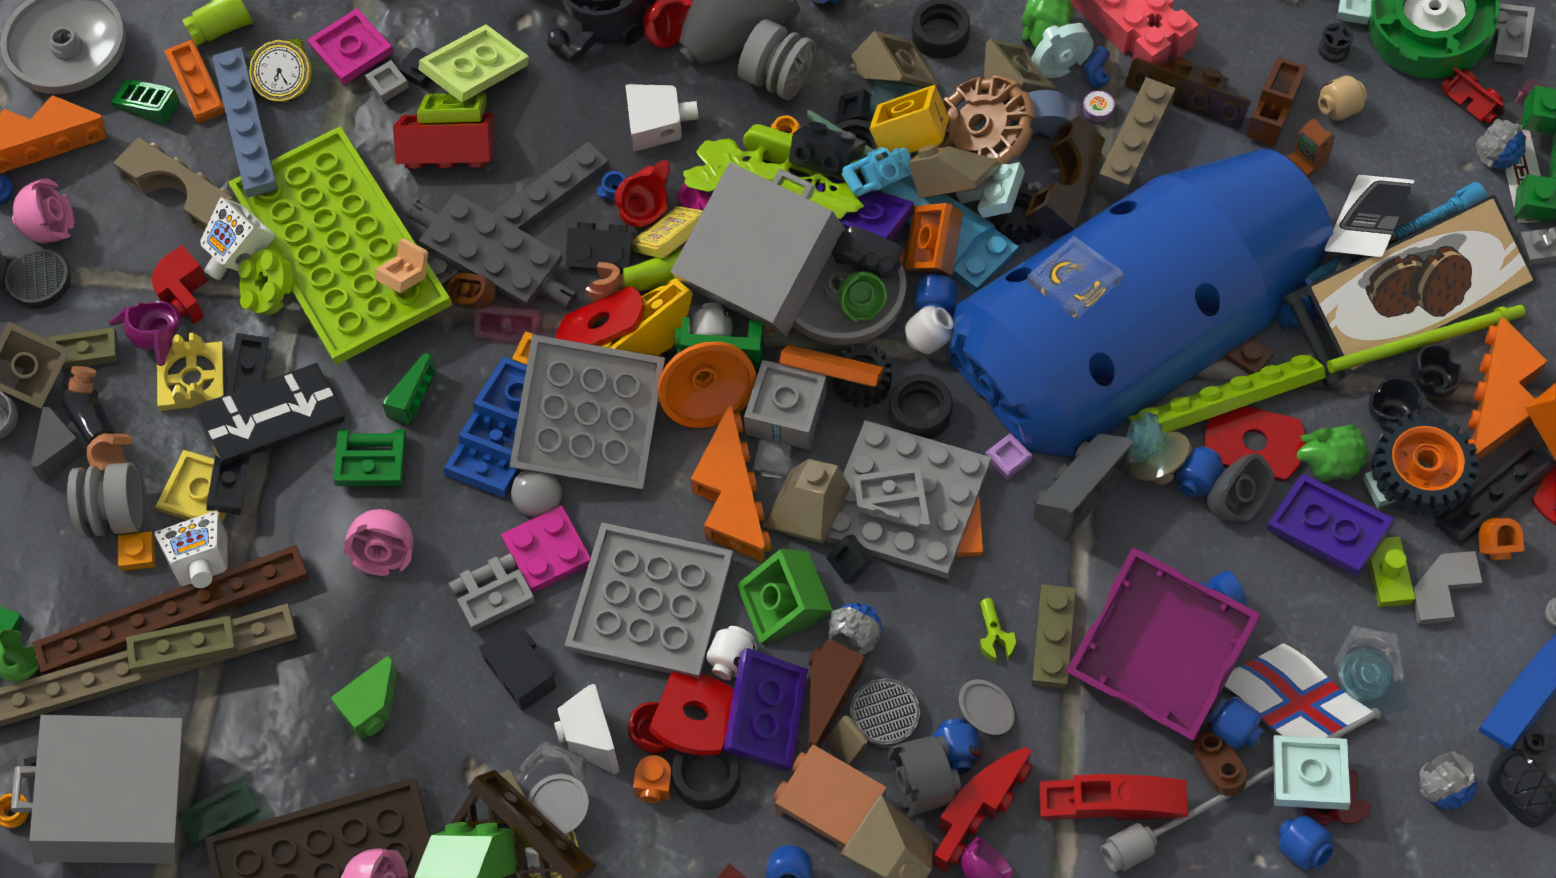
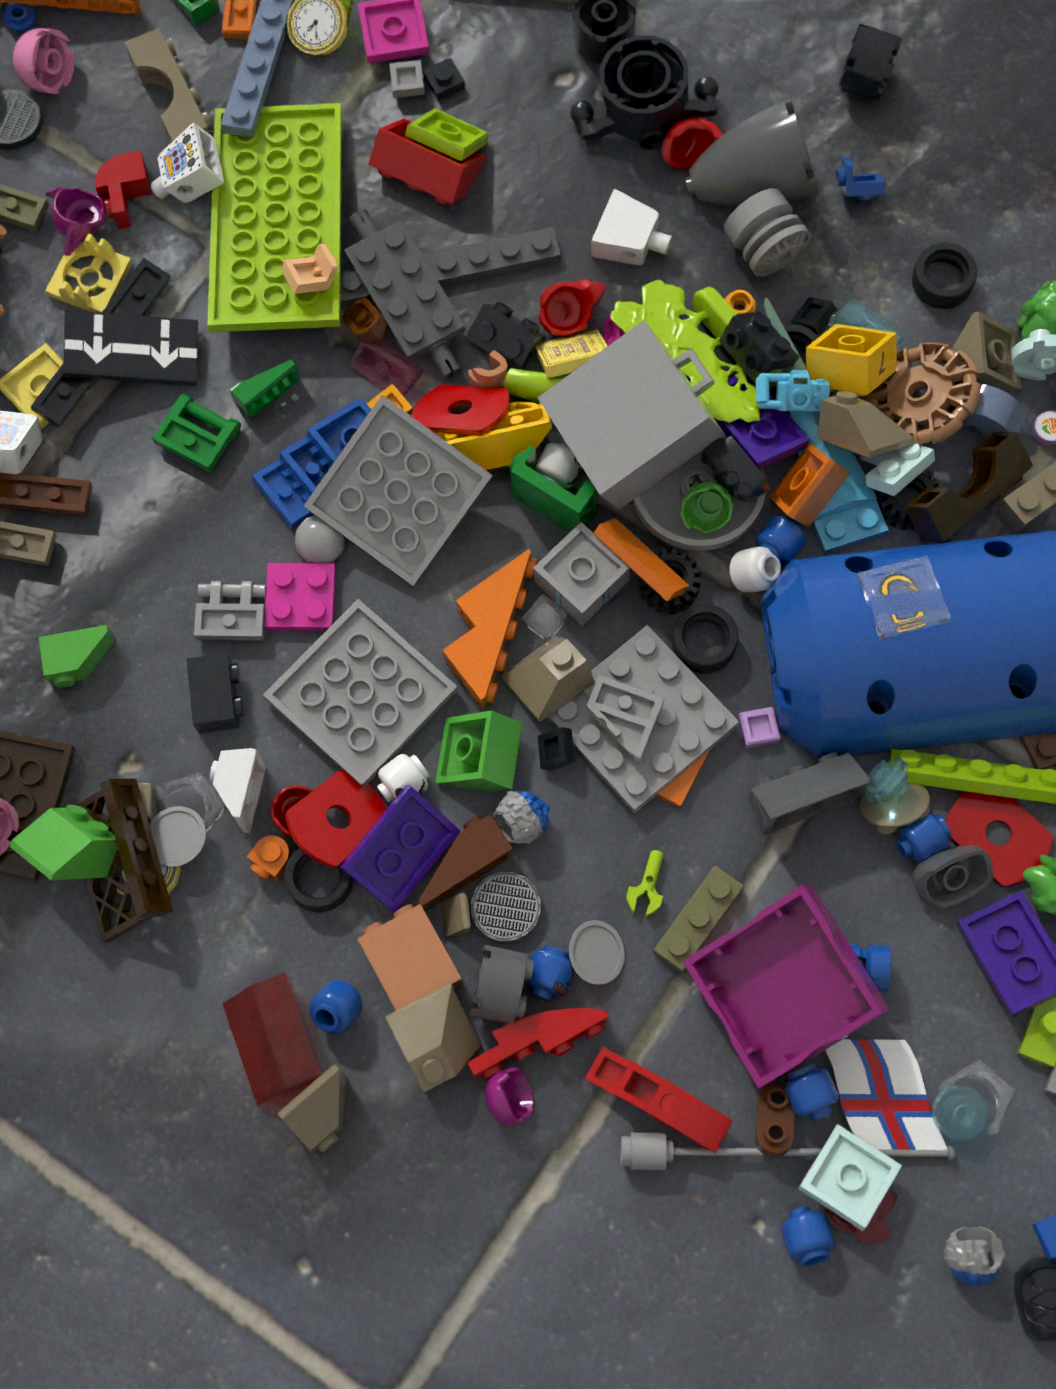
camera: 30 degrees right, 10 degrees up
lime plate [238,249,293,315] -> none
bright pink cylinder [344,509,414,576] -> none
yellowish green plate [418,24,529,102] -> none
blue plate [597,171,628,203] -> none
orange dish [657,342,756,428] -> none
dark tan slope [851,30,940,89] -> none

